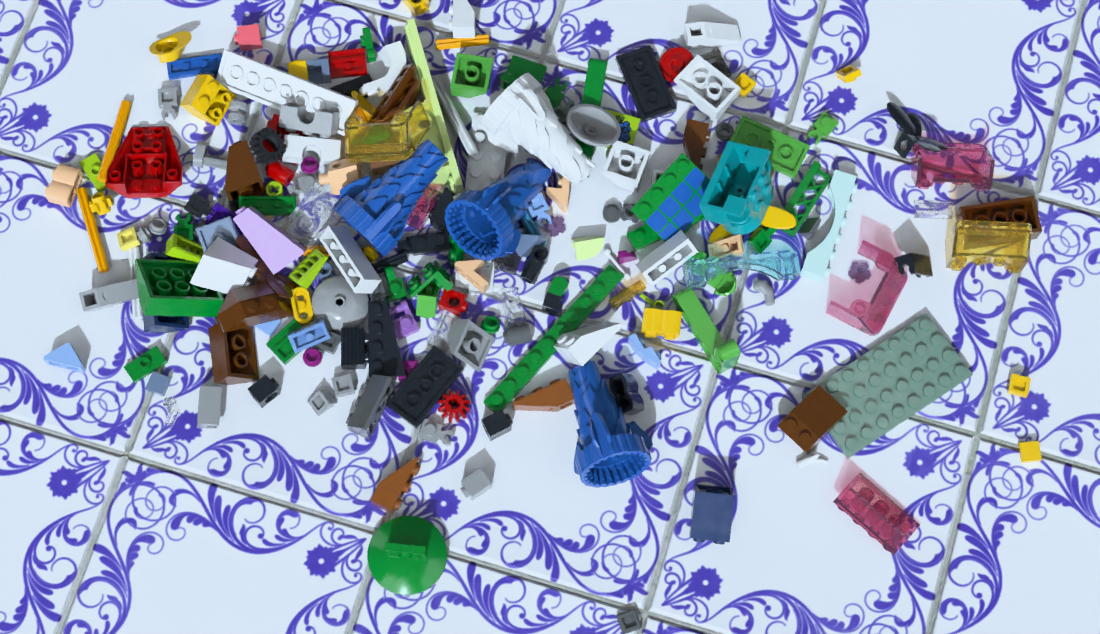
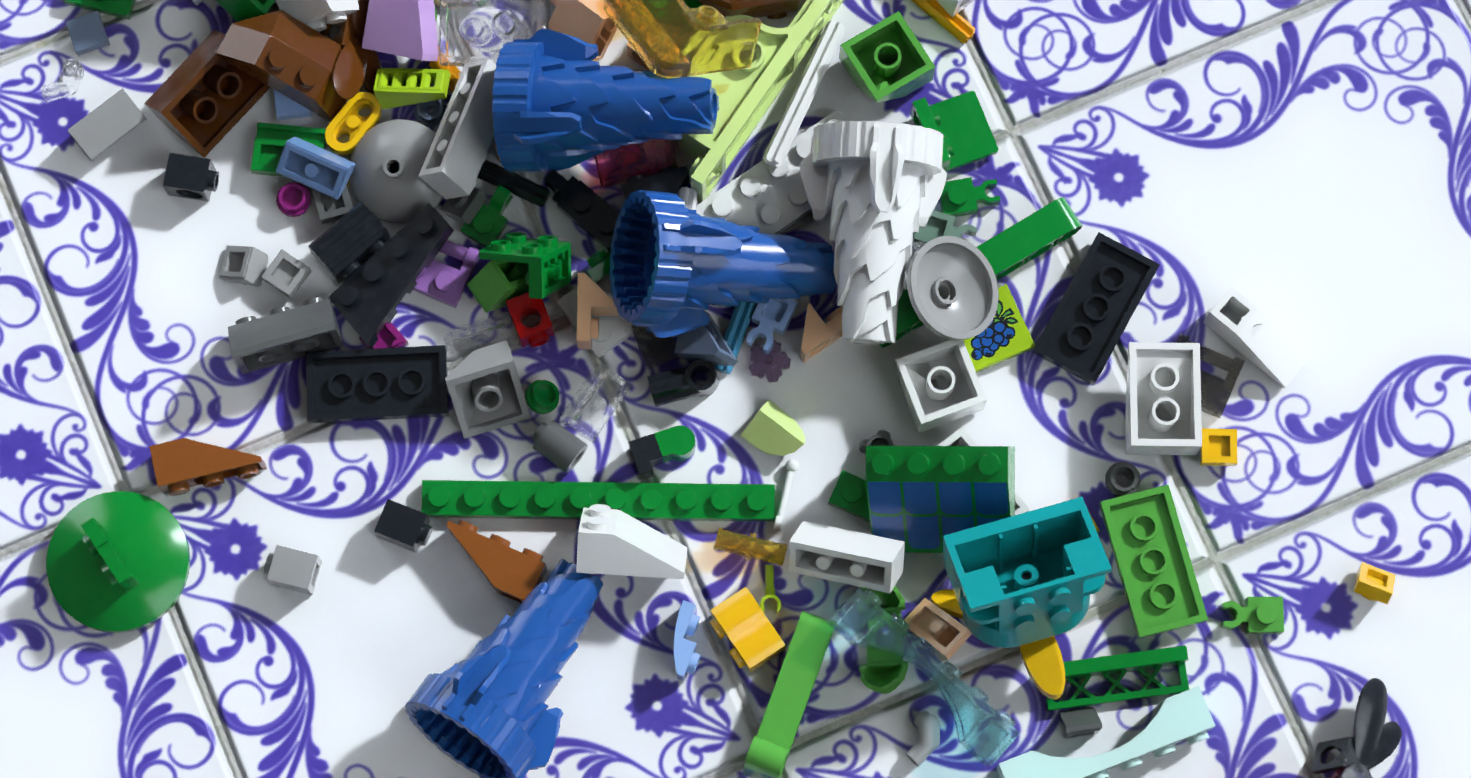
camera: 50 degrees right, 5 degrees up
light grey plate [418,419,455,446] -> none
red gear [438,390,471,423] -> none
dark grey plate [602,205,621,223] -> none
black brick [609,373,644,415] -> none
magenta tile [617,250,637,264] -> none
red tile [659,47,694,83] -> none
reddish brown slope [682,119,711,171] -> none
green plate [747,225,778,255] -> none

